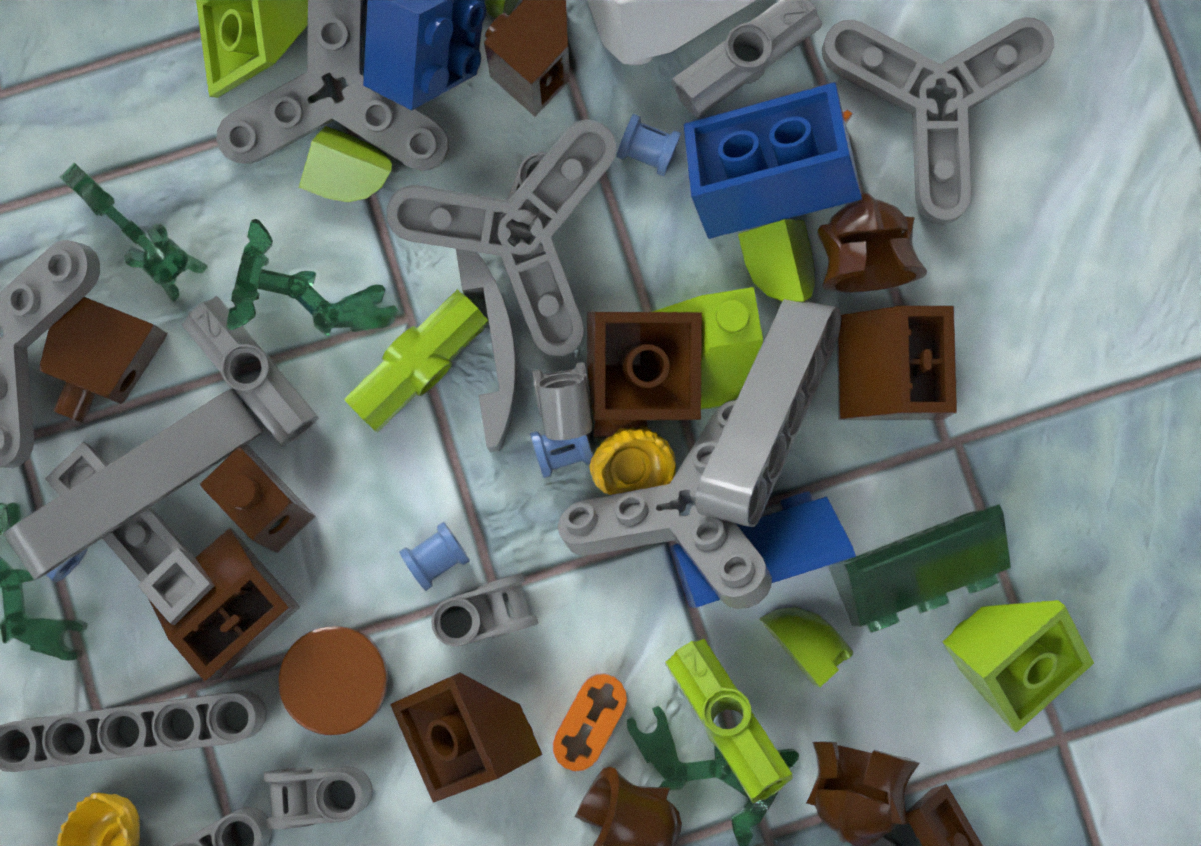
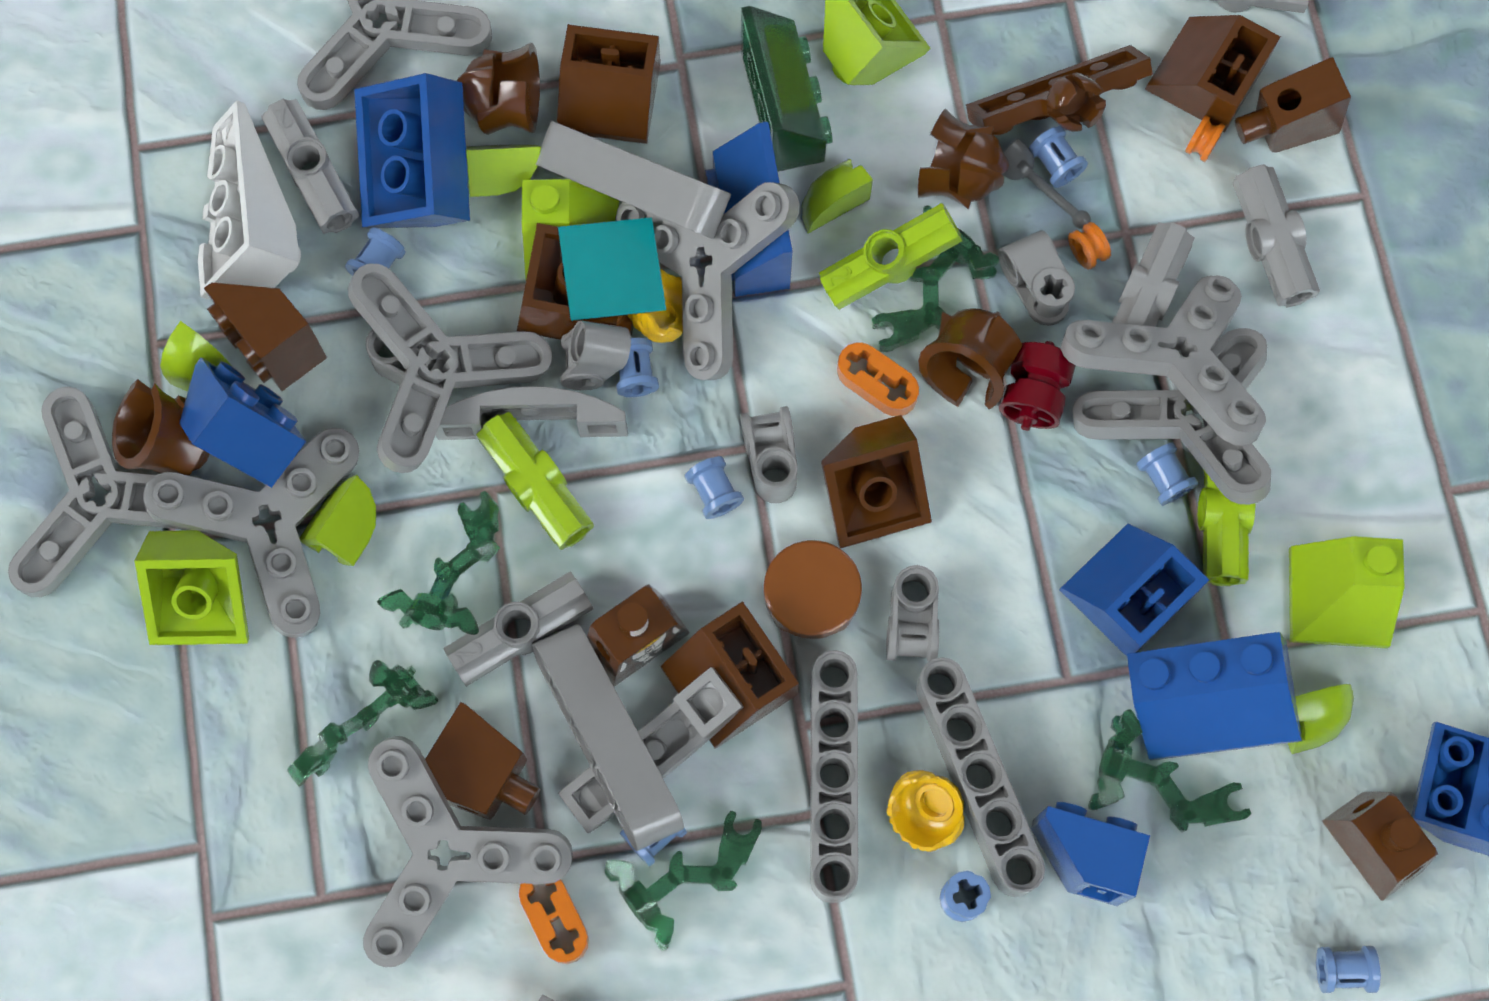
camera: 80 degrees left, 10 degrees down
none -> teal sticker [558,217,666,321]

